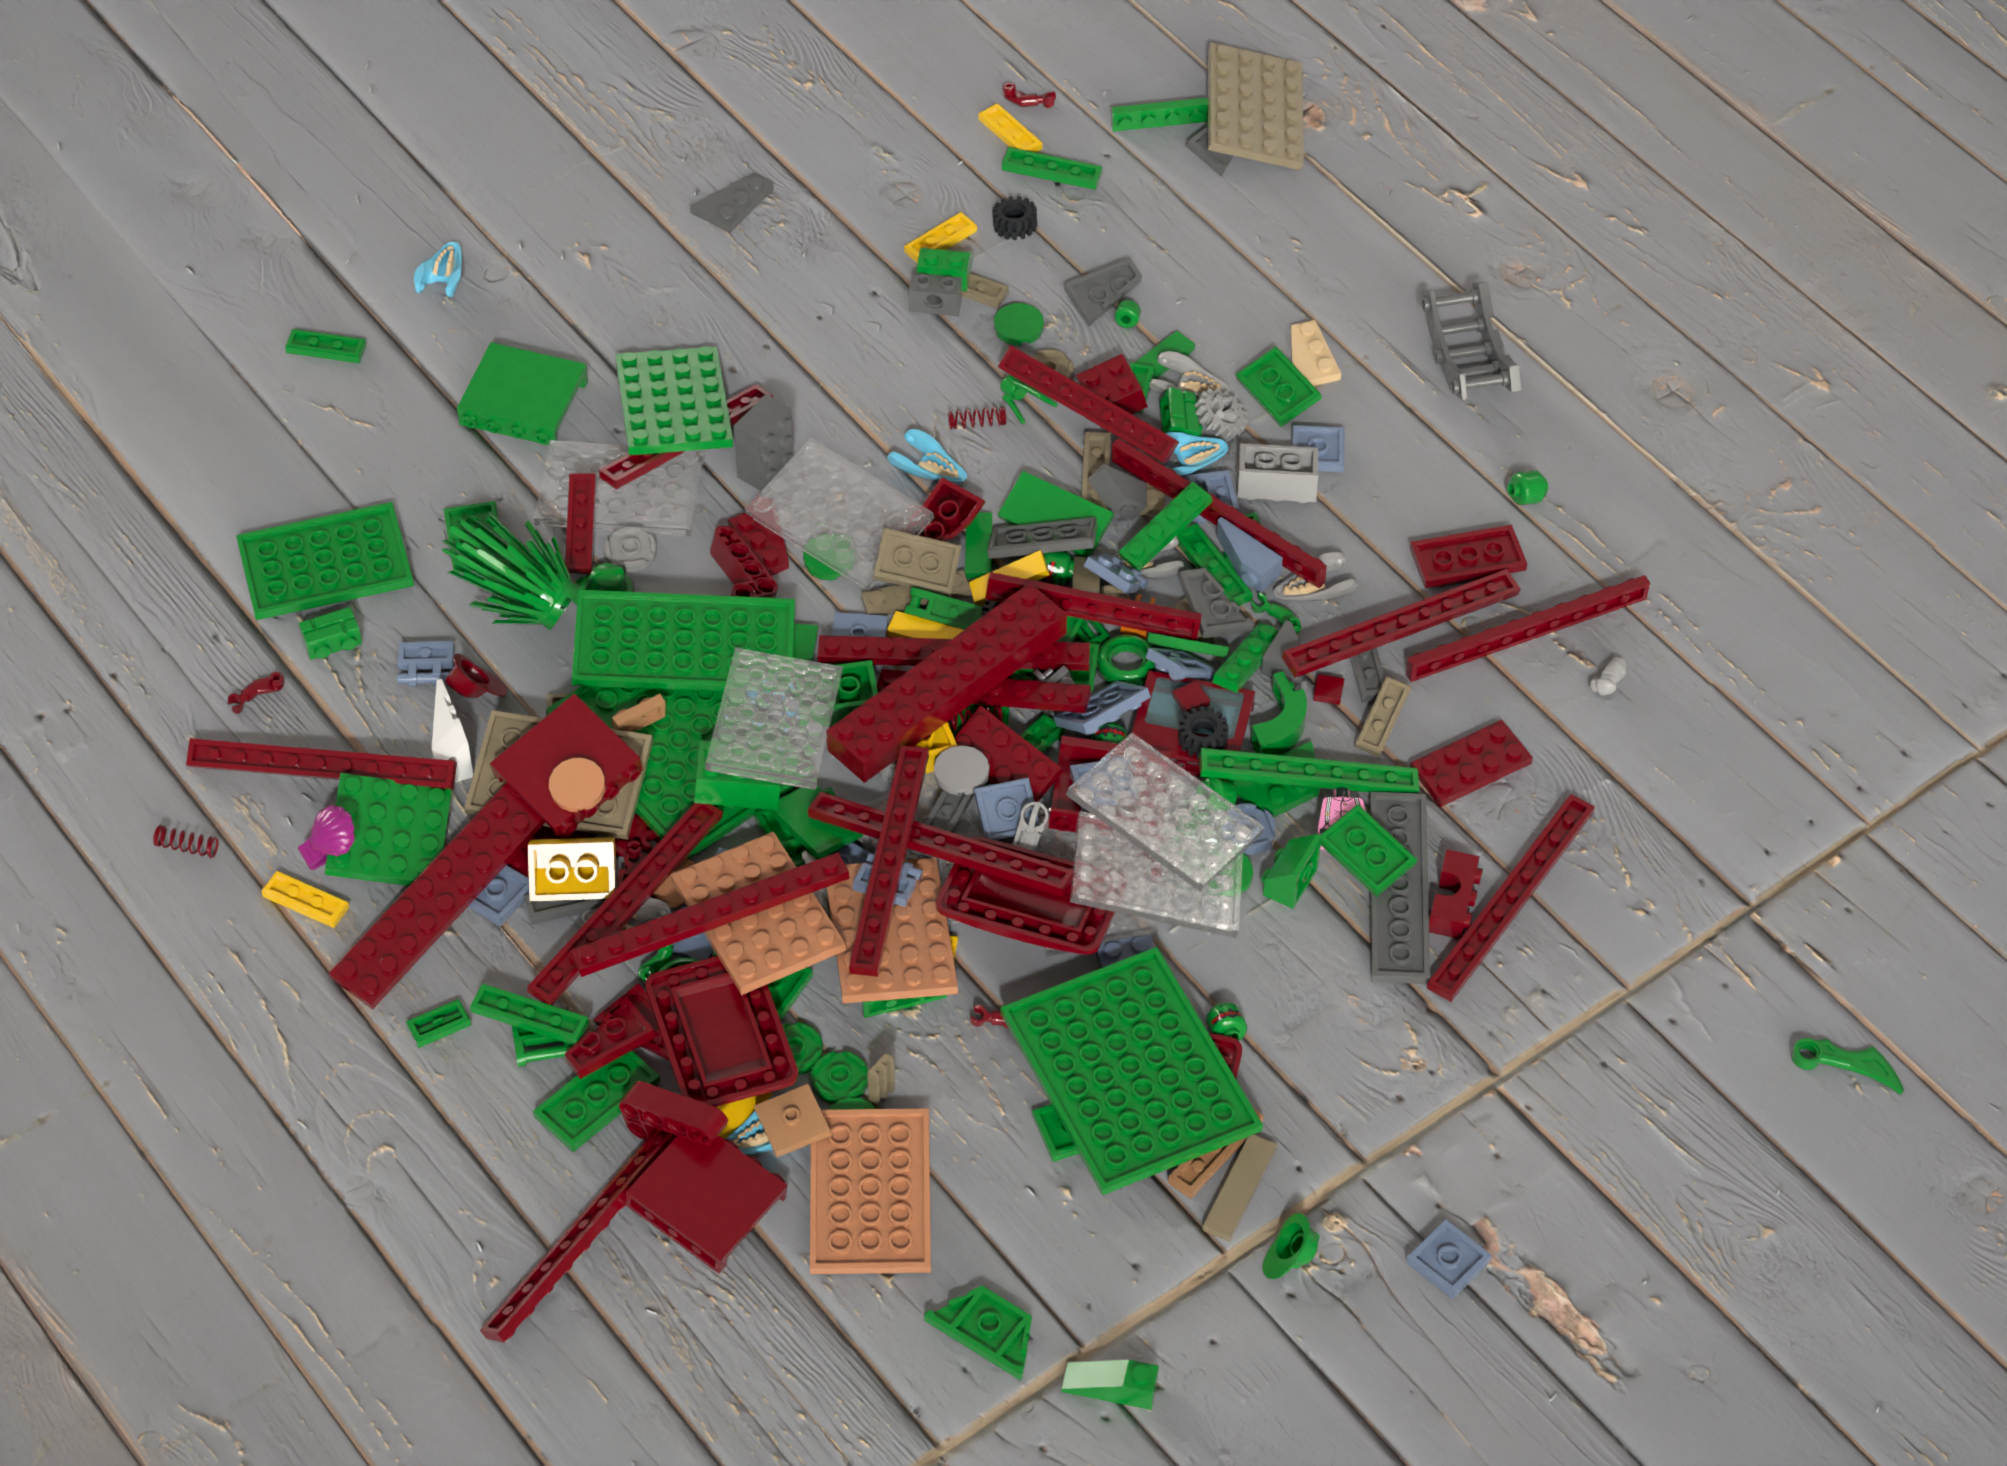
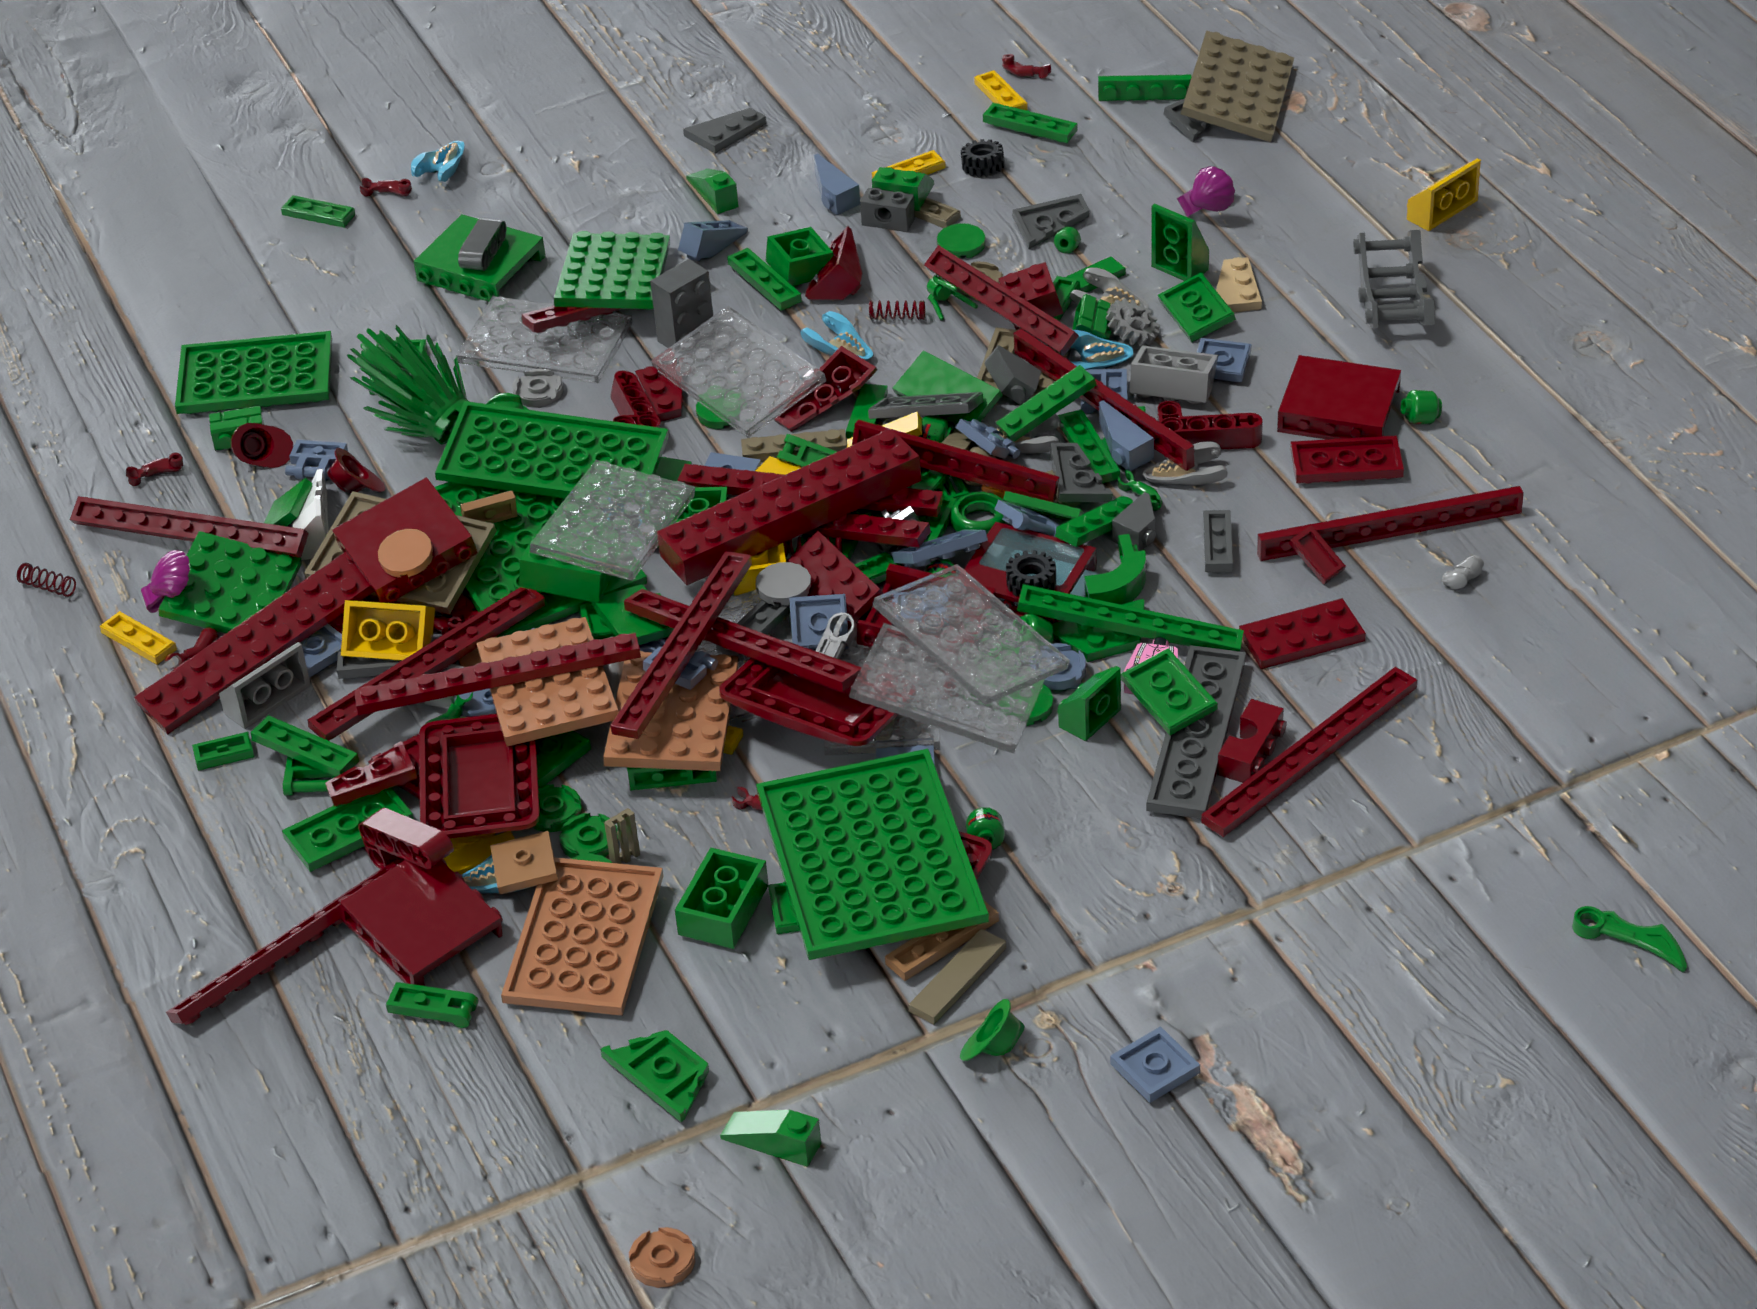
camera: 15 degrees right, 10 degrees down
dark red plate [565,473,597,573] -> none
dark tan tile [872,528,962,597] -> none
dark red tile [1172,681,1210,714] -> none
dark red plate [1282,569,1521,678] -> none
dark red tile [1313,674,1345,705] -> none
dark tan tile [1355,676,1412,758] -> none
none -> dark red arm [165,628,218,670]
none -> light grey slope [219,642,311,729]
none -> dark red piece [231,423,293,468]
none -> green tile [264,478,313,526]
none -> dark red arm [360,178,412,196]
none -> green plate [386,982,479,1028]
none -> dark grey beam [458,218,507,271]
none -> green brick [675,847,769,949]
none -> sand blue slope [678,220,748,261]
none -> green slope [686,168,739,215]
none -> green plate [727,248,802,311]
none -> green slope [766,227,834,286]
none -> dark red wedge [805,226,863,300]
none -> sand blue slope [814,153,860,215]
none -> green slope [1151,203,1209,281]
none -> dark red beam [1157,401,1263,450]
none -> magenta animal [1177,166,1235,217]
none -> dark red panel [1277,355,1401,439]
none -> dark red tile [1289,525,1346,585]
none -> yellow slope [1407,158,1481,231]

